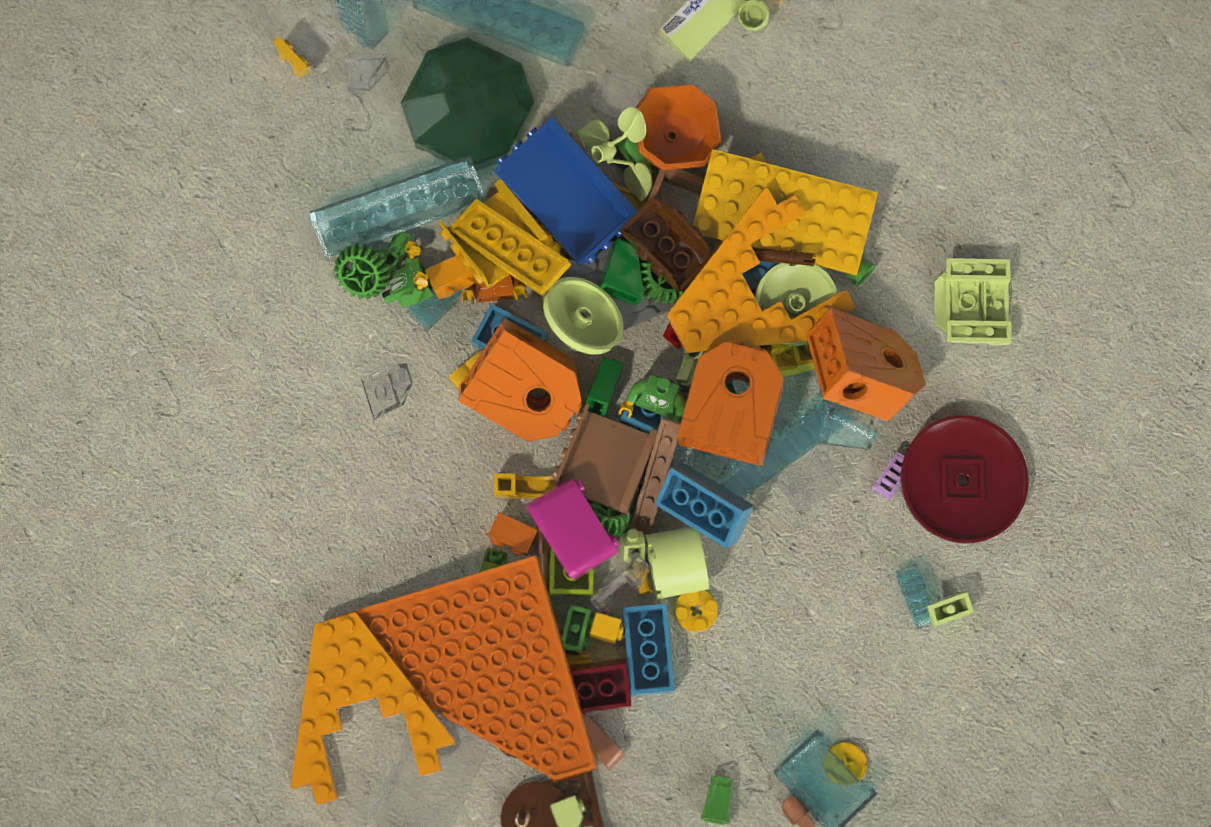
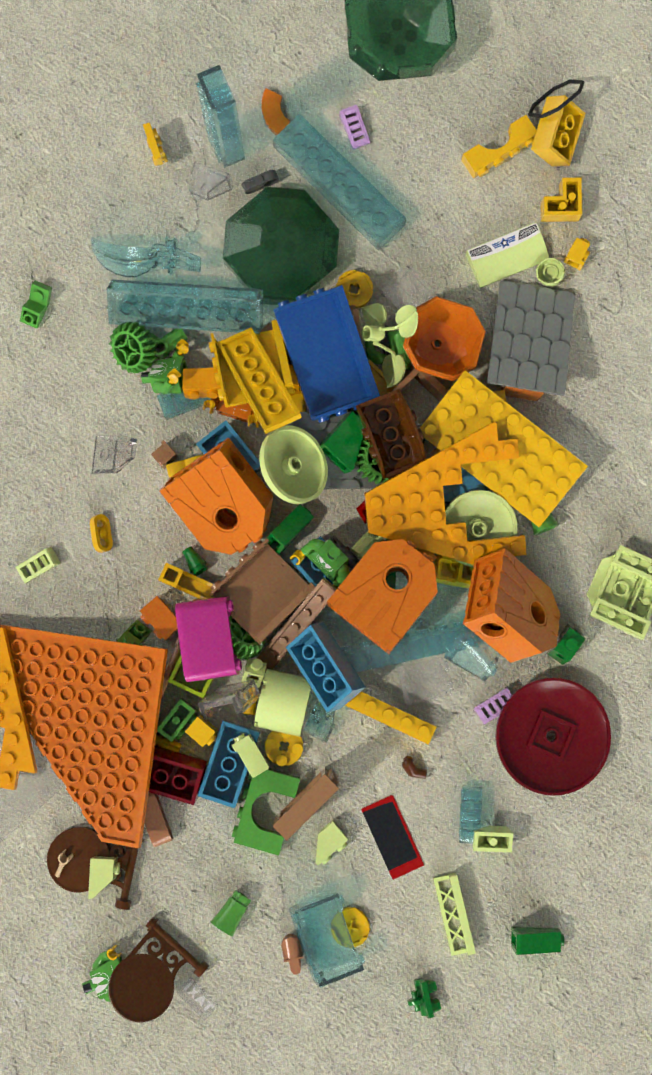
camera: 25 degrees right, 5 degrees up
reddish brown pin [752,247,816,267] -> none
none -> yellowish green slope [16,547,60,583]
none -> bright green slope [20,280,52,328]
none -> yellow plate [90,514,113,553]
none -> clear light blue piece [91,237,201,277]
none -> medium nougat panel [151,440,178,469]
none -> green cone [182,546,208,576]
none -> bright green arch [231,769,301,856]
none -> yellowish green bracket [232,733,269,778]
none -> dark grey piece [241,170,279,194]
none -> medium nougat window [272,768,339,840]
none -> clear light blue arch [303,699,336,742]
none -> yellowish green slope [316,820,348,865]
none -> yellow plate [336,270,373,309]
none -> yellow arch [345,691,436,745]
none -> black sticker [361,795,424,880]
none -> bright green arm [365,341,386,365]
none -> reddish brown arm [402,756,427,779]
none -> green hips [407,979,441,1018]
none -> yellowish green fence [433,872,476,956]
none -> light grey piece [487,280,575,401]
none -> green slope [511,927,564,955]
none -> green torso [546,624,586,665]

